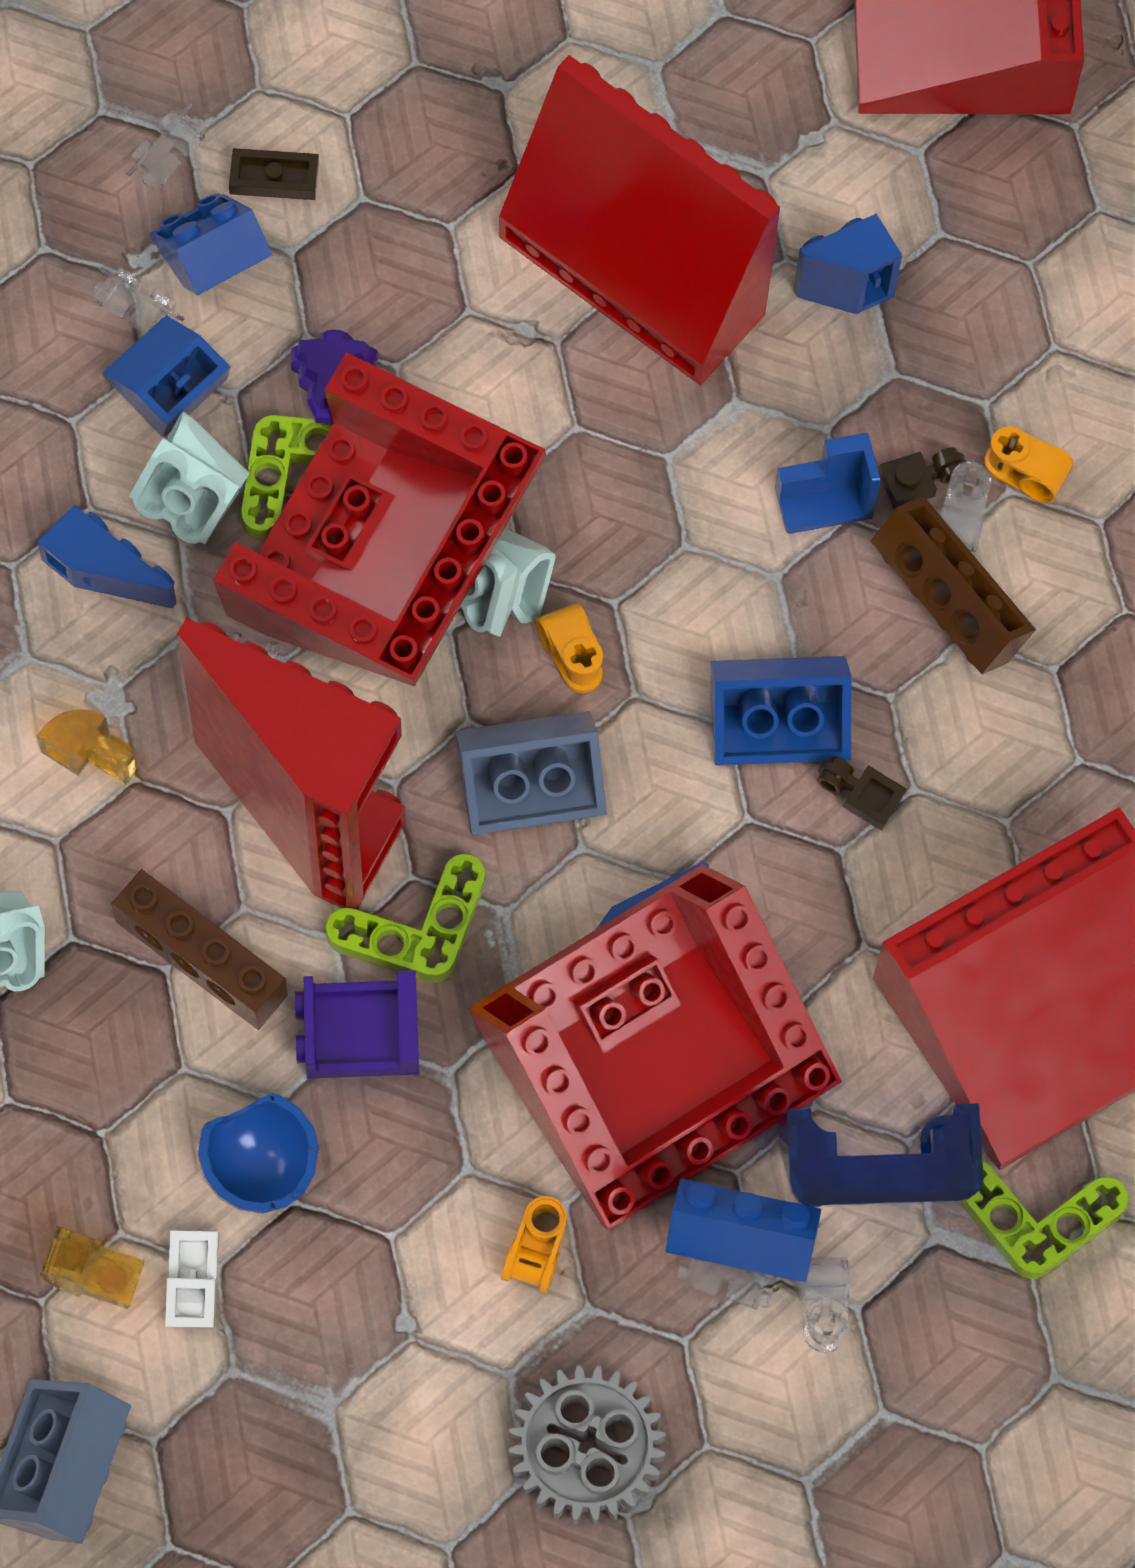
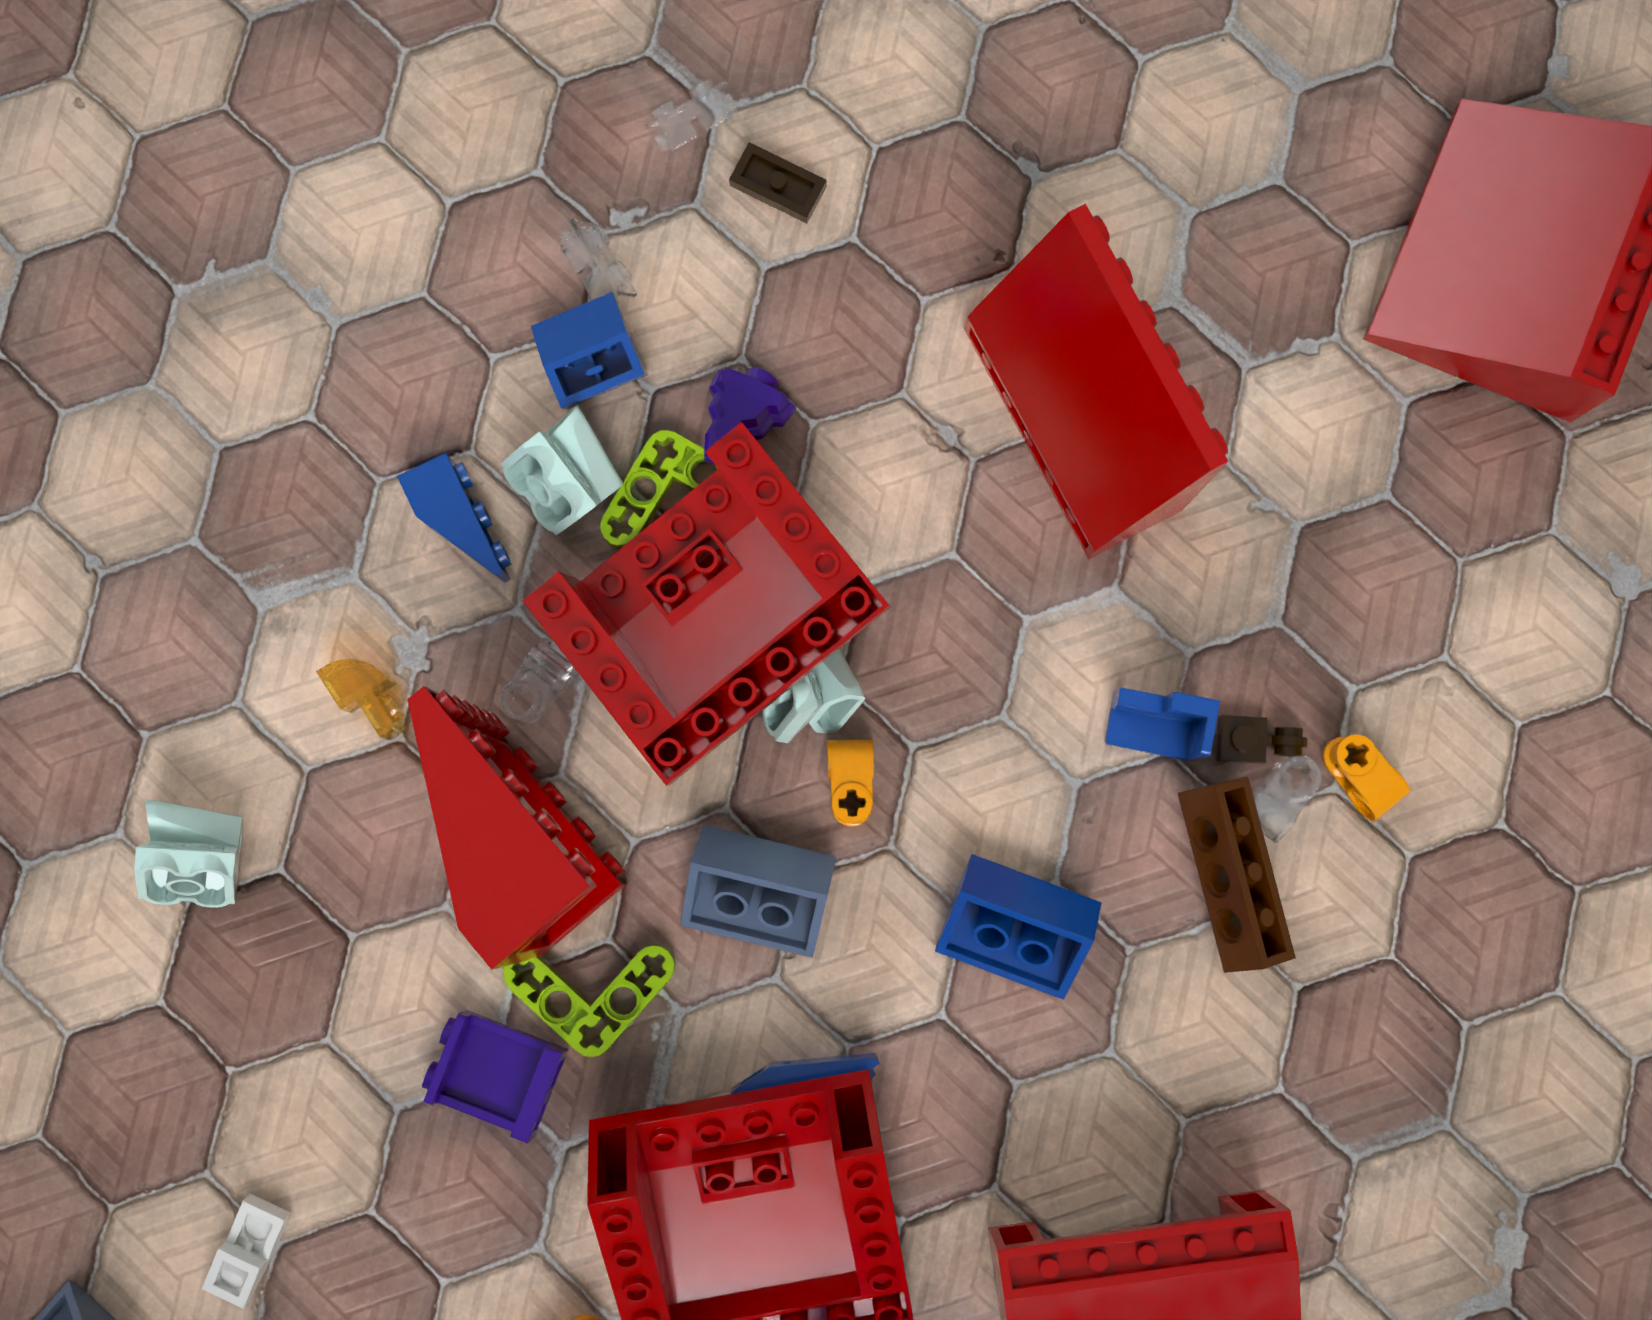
camera: 30 degrees right, 15 degrees up
clear yellow brick [40,1226,145,1309] -> none
reddish brown brick [111,869,288,1031] -> none
blue slope [149,193,272,296] -> none
blue cylinder [198,1093,320,1214] -> none
blue slope [793,213,902,314] -> none
dark brown plate [817,756,907,831] -> none

